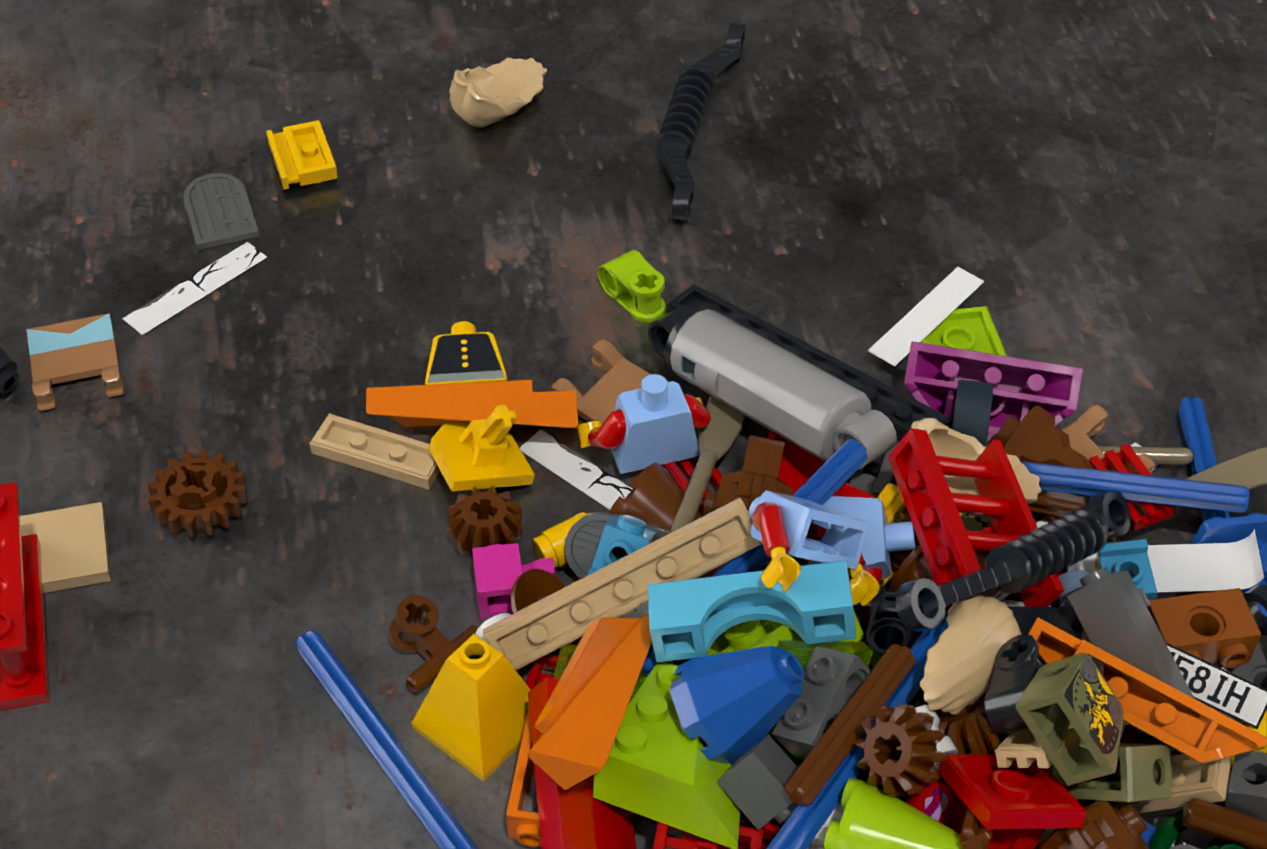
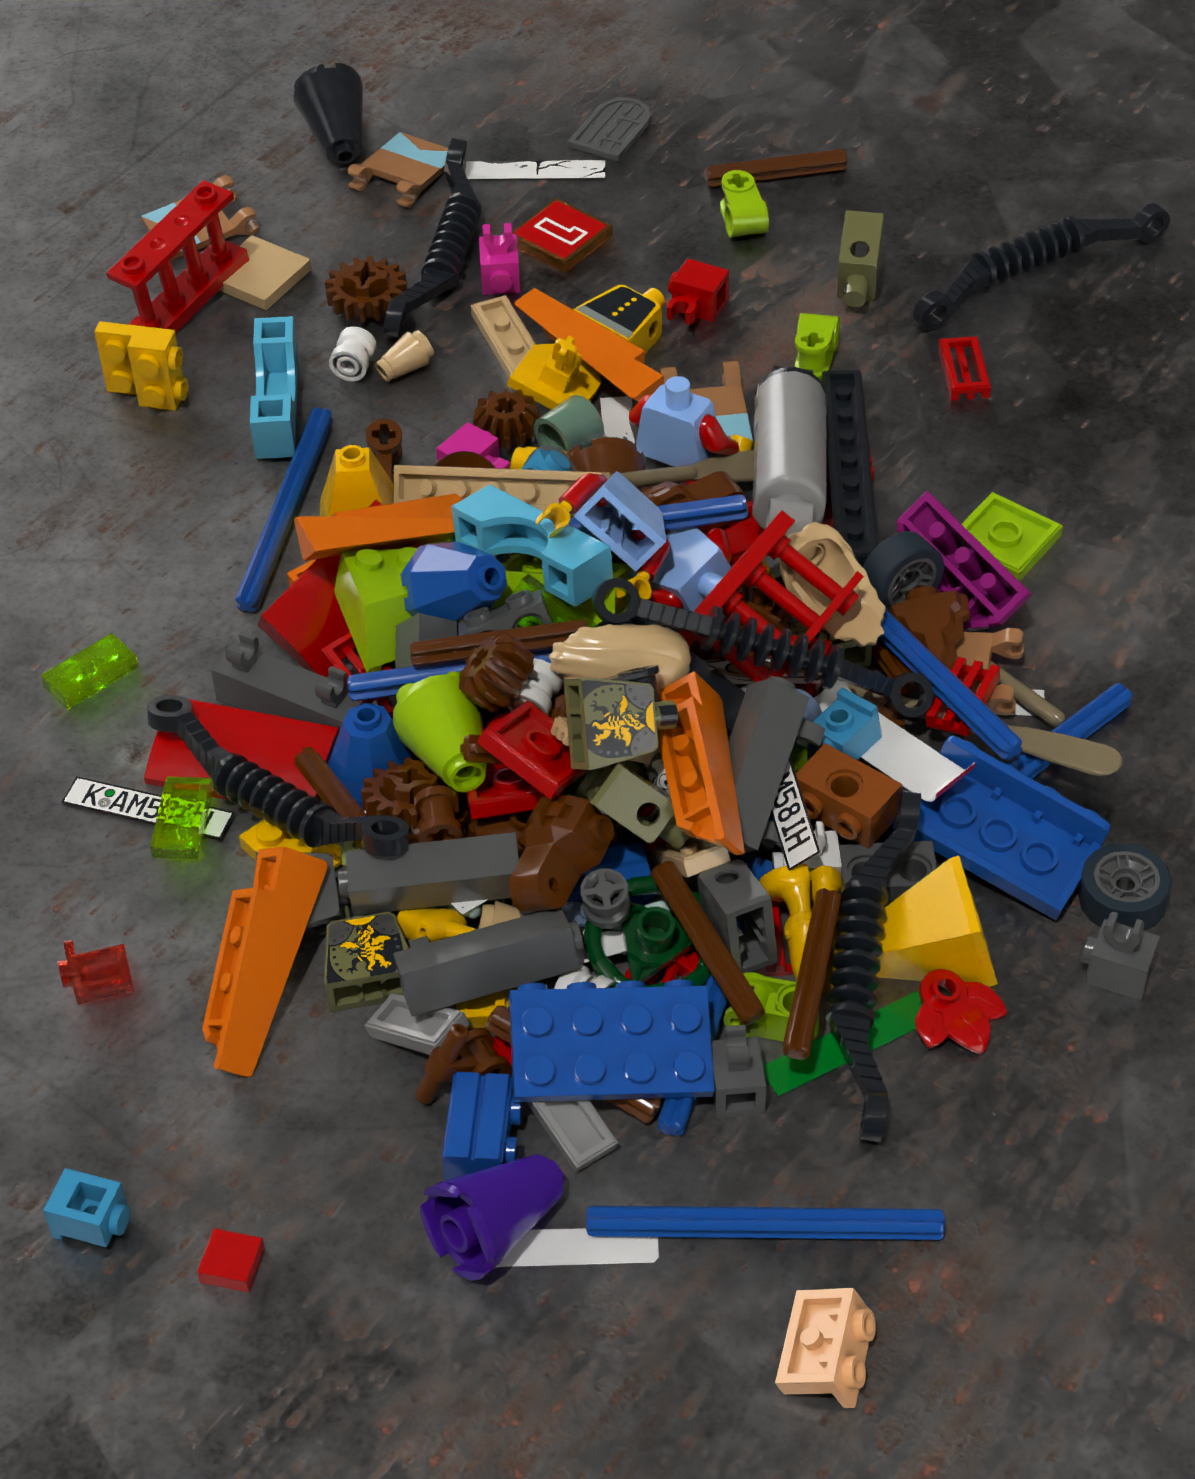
camera: 50 degrees right, 0 degrees up
yellow plate [266,120,338,189] -> none
tan hair [449,58,547,128] -> none
white sticker [868,267,984,367] -> none
none -> yellow plate [94,321,189,411]
none -> medium azure arch [250,316,298,459]
none -> white wheel [329,326,377,382]
none -> tan cone [375,330,434,382]
none -> black piece [383,138,482,339]
none -> dark pink brick [479,223,520,295]
none -> tile [512,198,613,273]
none -> sand green piece [534,395,604,452]
none -> red brick [667,258,729,325]
none -> reddish brown axle [705,149,848,188]
none -> lime piece [720,170,769,238]
none -> olive torso [837,210,884,307]
none -> red tile [938,336,991,401]

